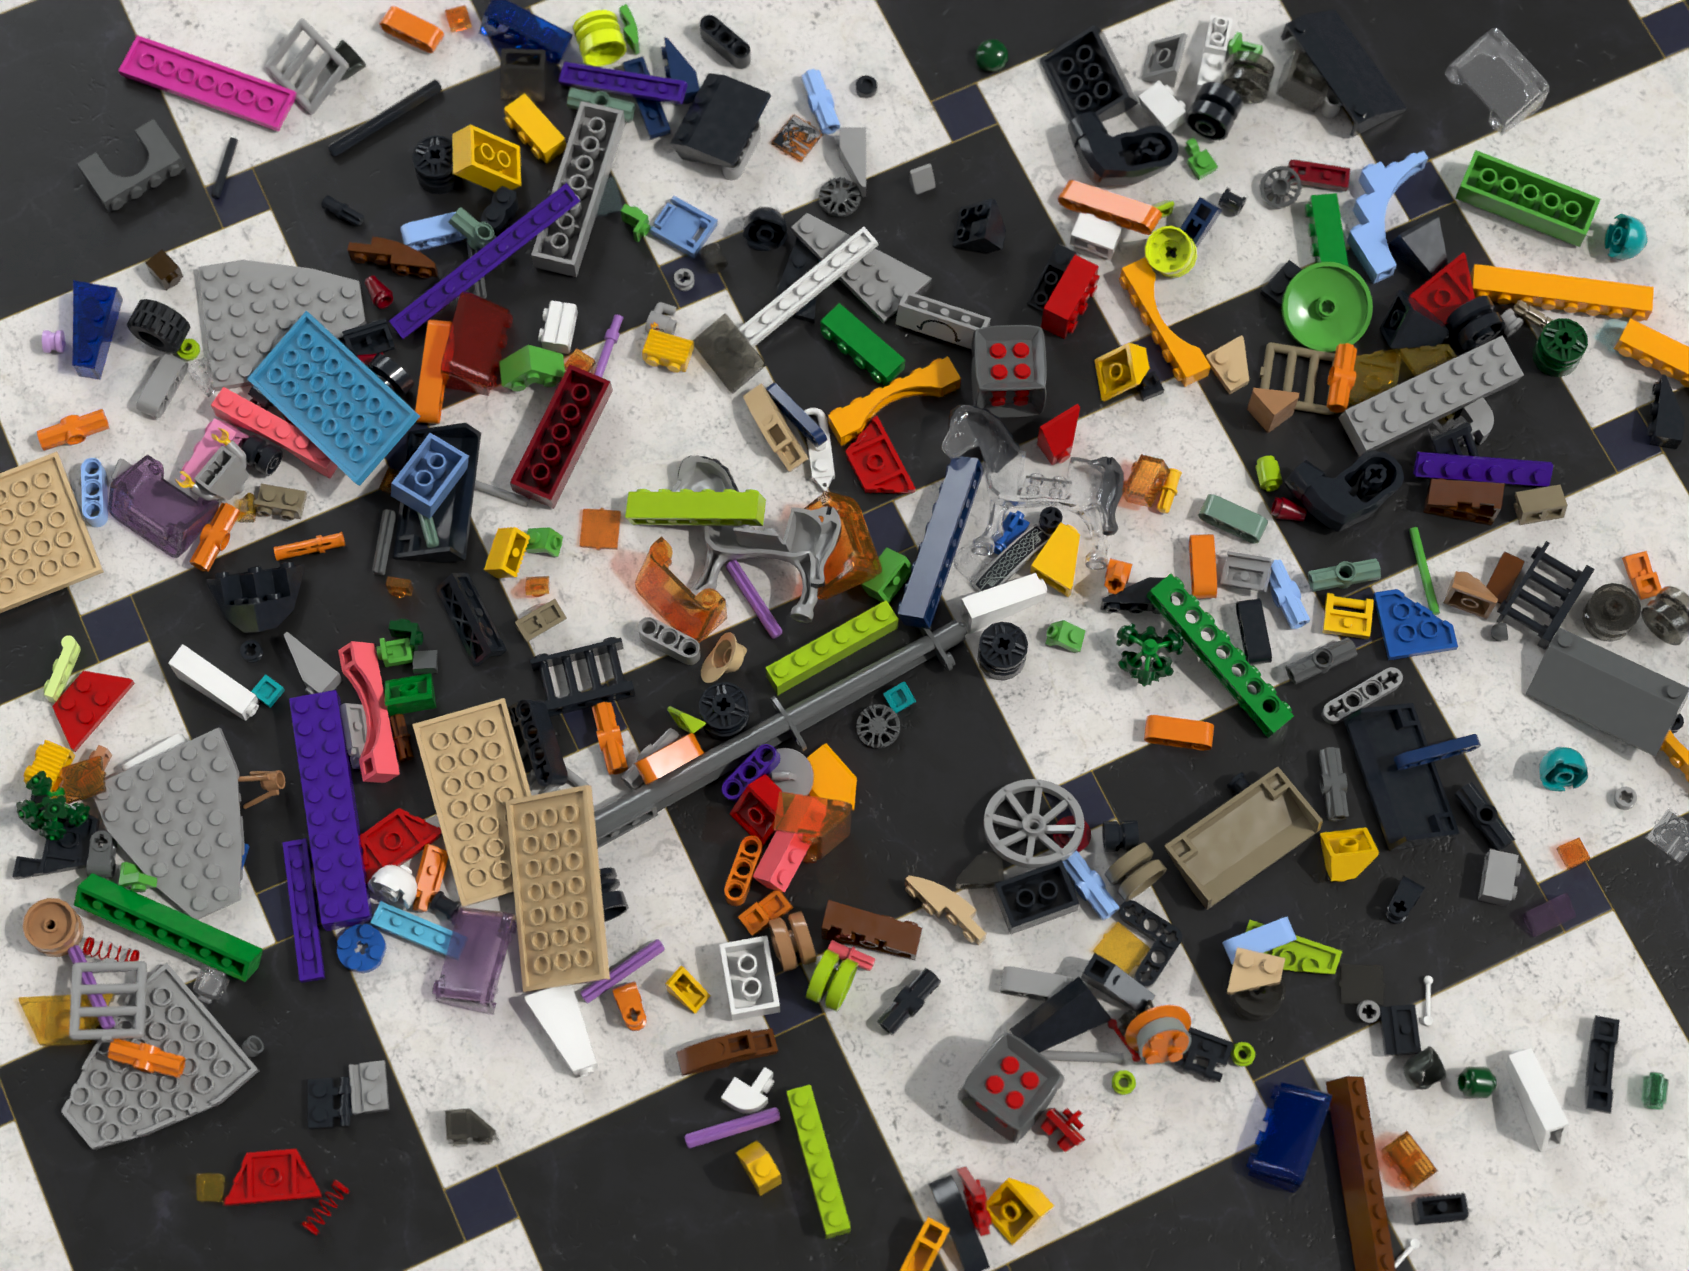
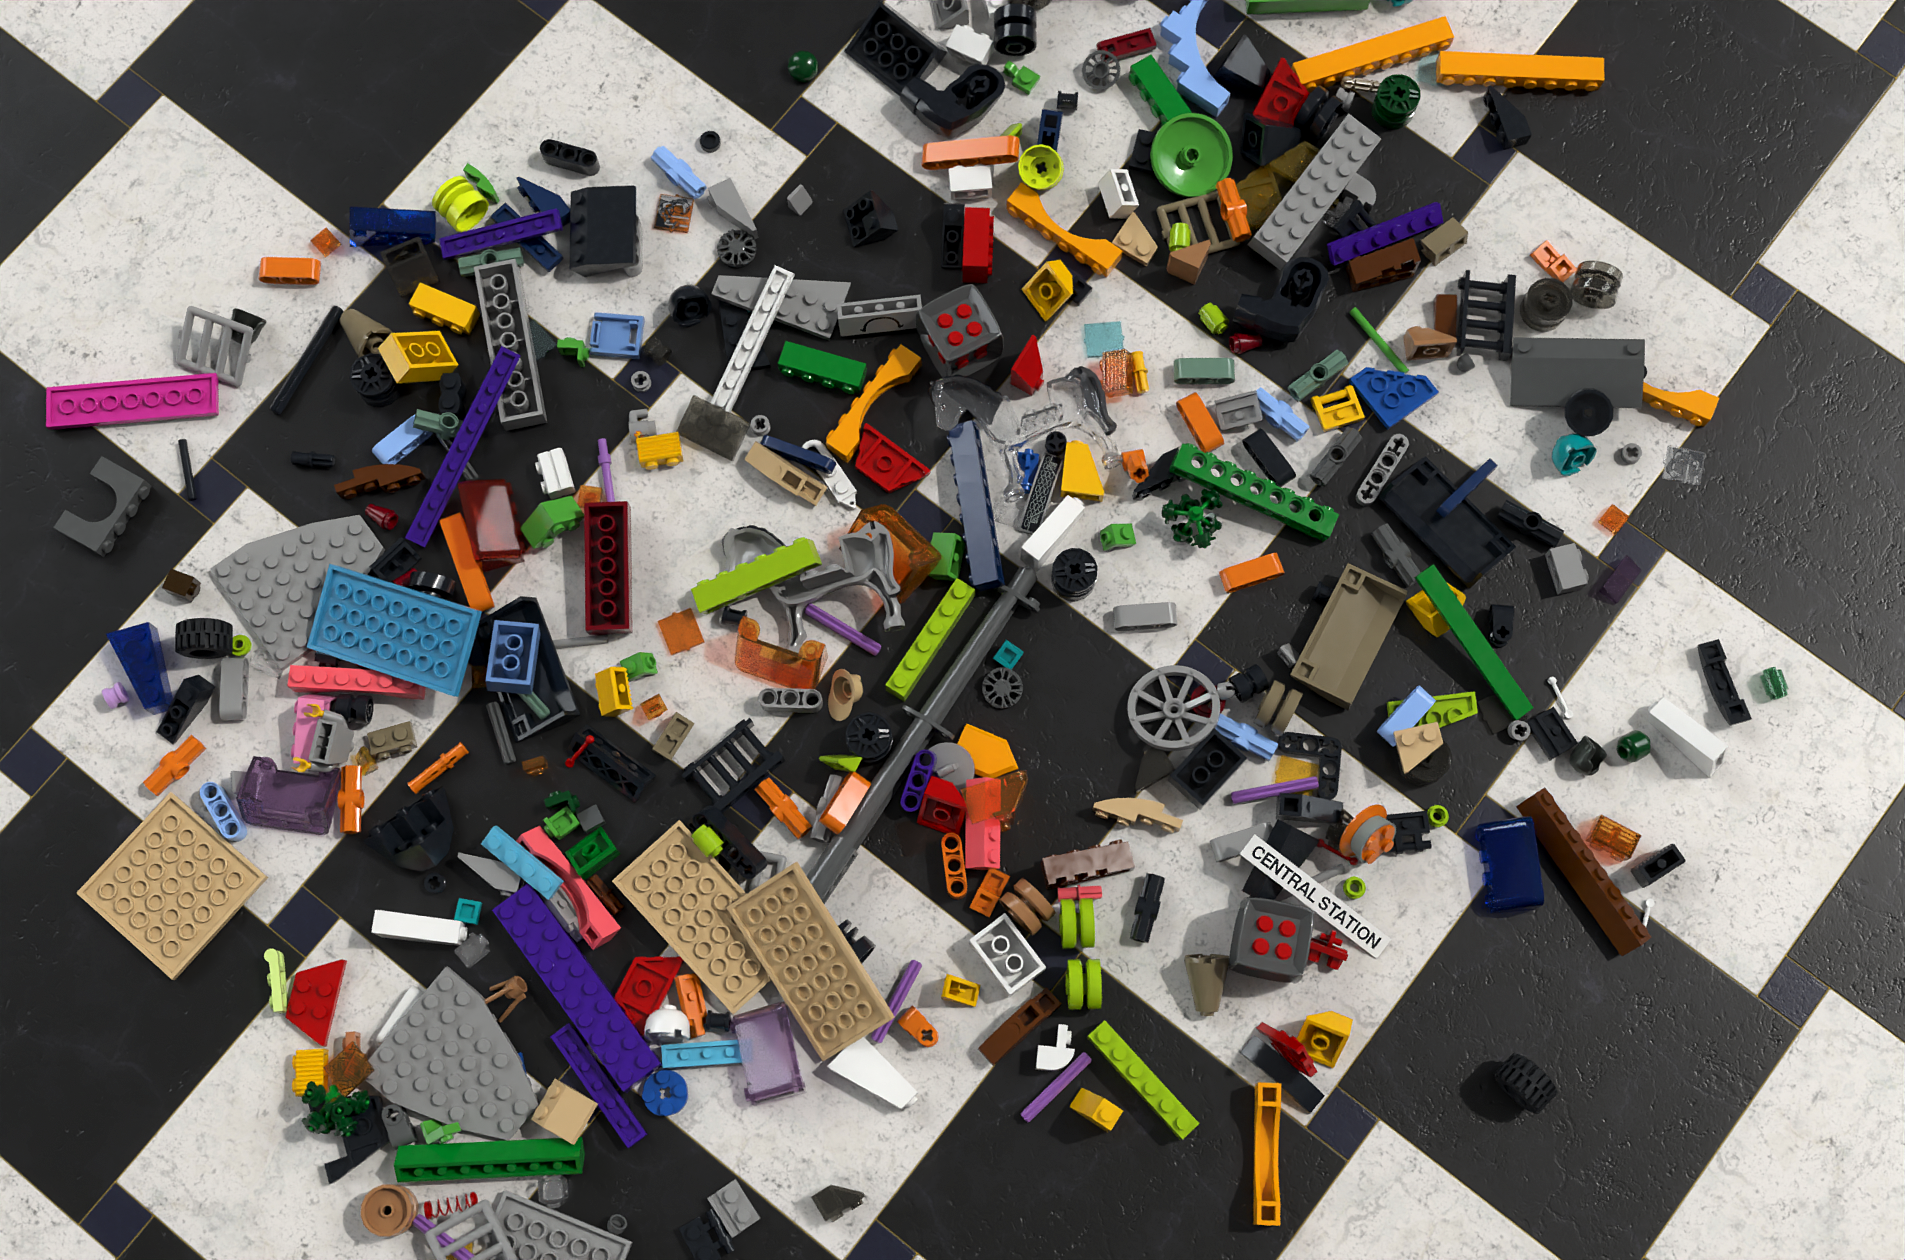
camera: 25 degrees left, 5 degrees up
none -> black slope [156,675,216,744]
none -> dark tan cone [340,309,393,358]
none -> clear bracket [454,932,490,969]
none -> medium azure plate [481,826,564,900]
none -> tan slope [531,1079,598,1145]
none -> red hinge [565,735,594,767]
none -> lime brick [691,824,724,858]
none -> black bush [721,605,748,629]
none -> light grey bush [750,415,771,436]
none -> lime wheel [1065,959,1102,1010]
none -> clear light blue piece [1084,321,1125,358]
none -> white brick [1098,169,1139,218]
none -> light grey beam [1113,602,1177,631]
none -> lime brick [1169,223,1191,252]
none -> dark tan cone [1184,954,1230,1016]
none -> light grey hinge [1217,682,1235,700]
none -> medium lavender axle [1231,776,1319,804]
none -> white sticker [1240,834,1391,959]
none -> light grey slope [1277,643,1300,669]
none -> green tile [1414,564,1534,721]
none -> black wheel [1564,388,1613,436]

